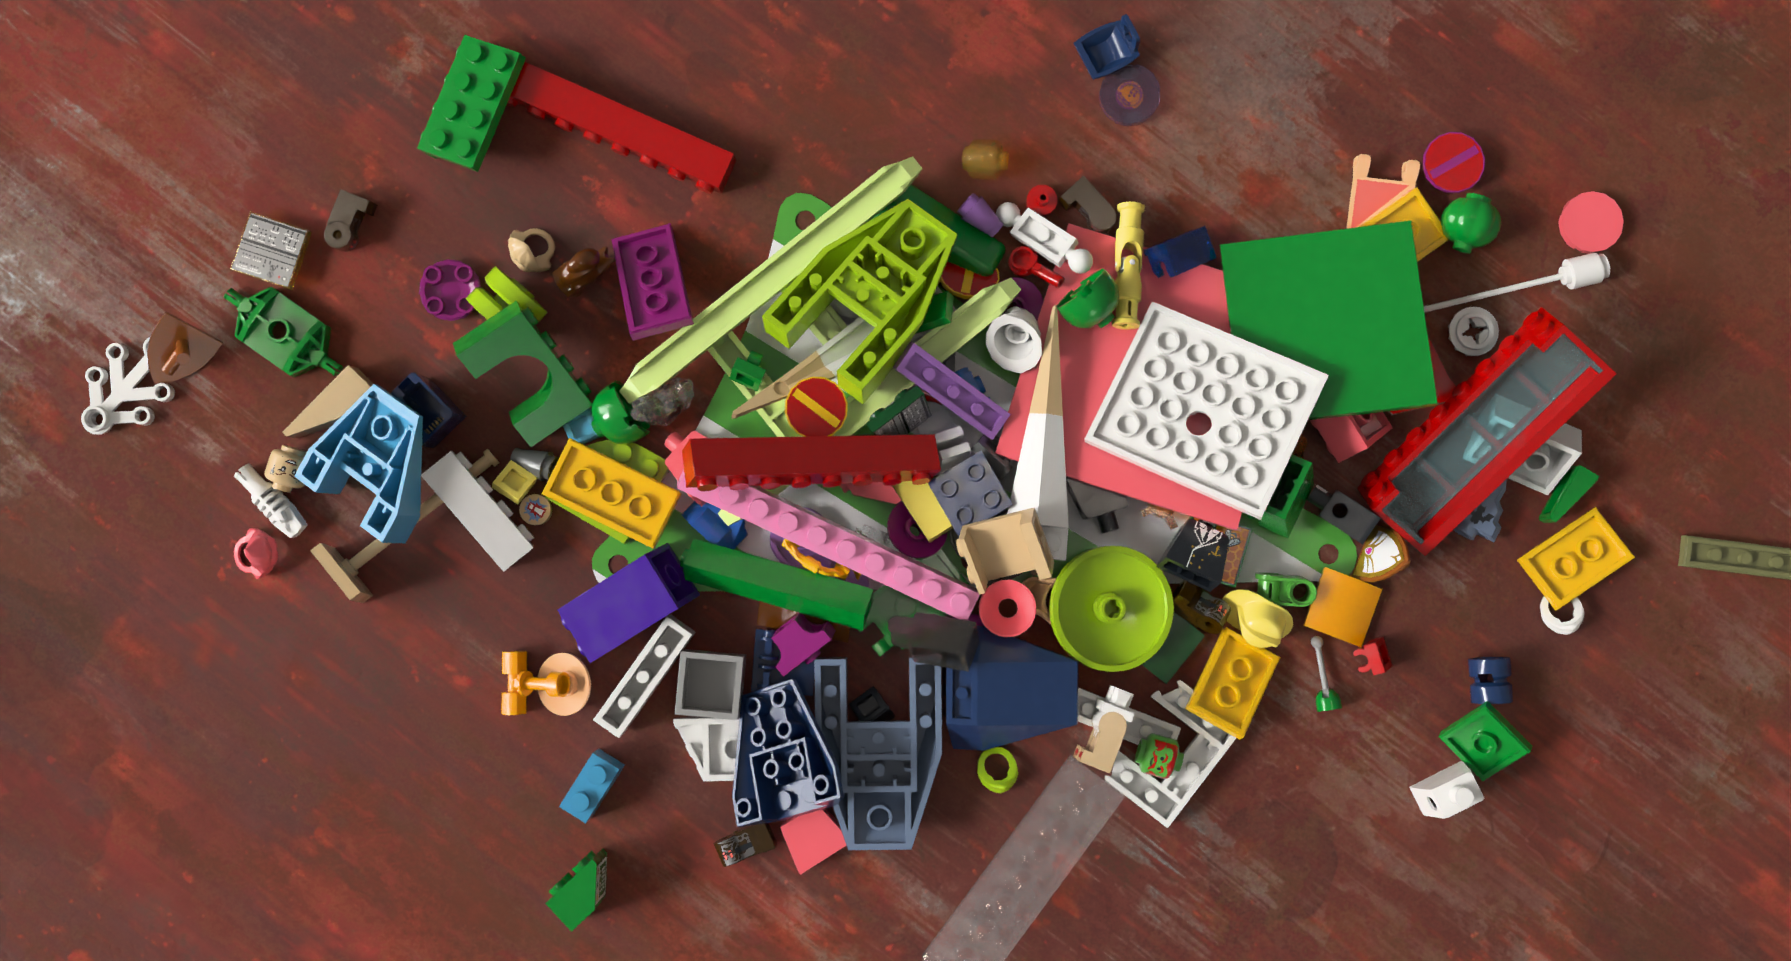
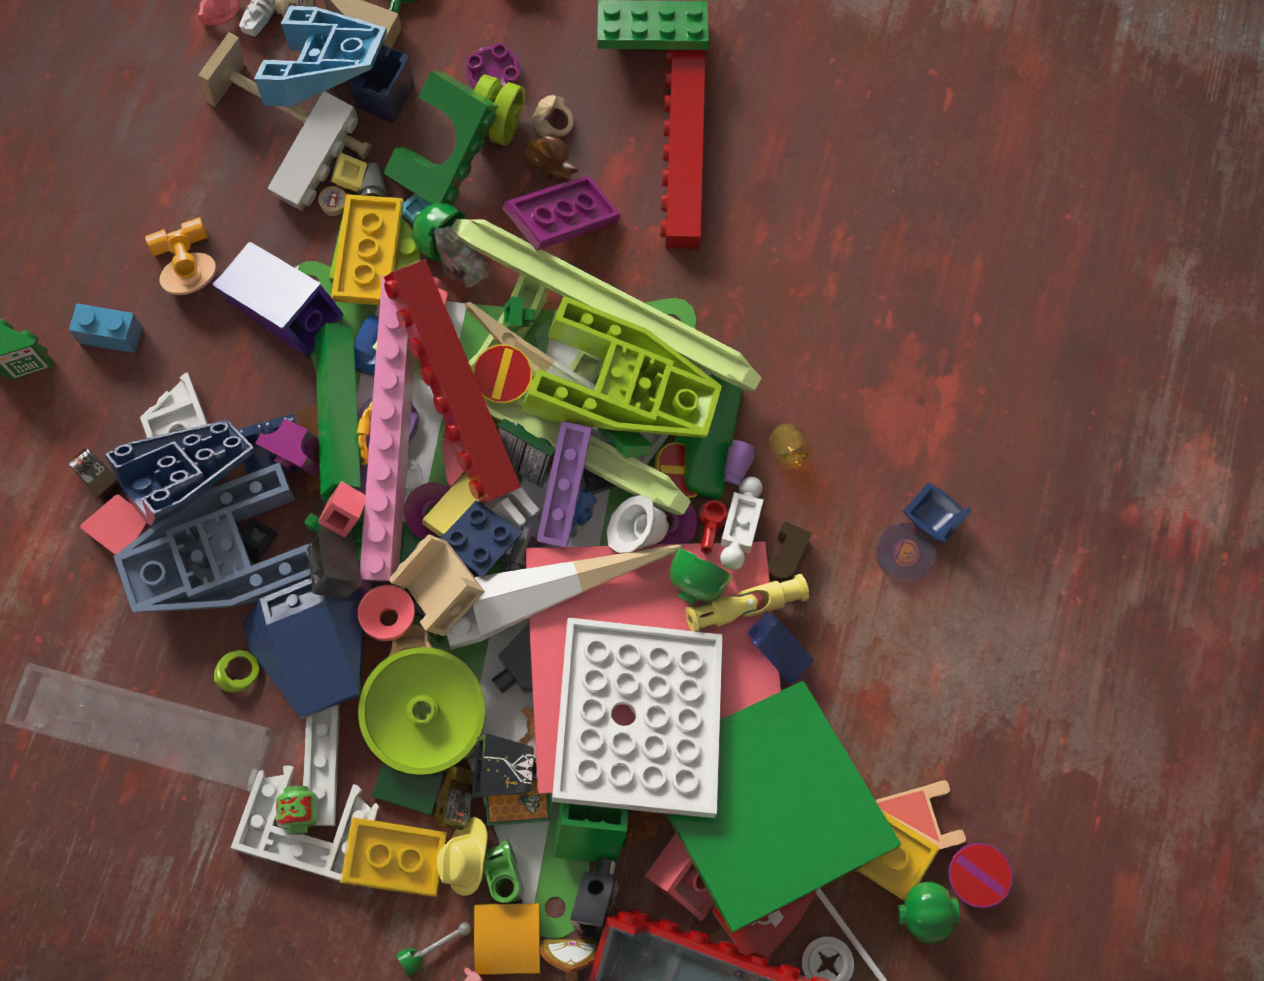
camera: 70 degrees right, 15 degrees down
white brick [593,614,696,738] -> none
light grey piece [675,649,747,720] -> none
red tile [1026,185,1058,217] -> none
tan hips [1073,685,1134,773] -> none
none -> coral brick [318,481,366,538]

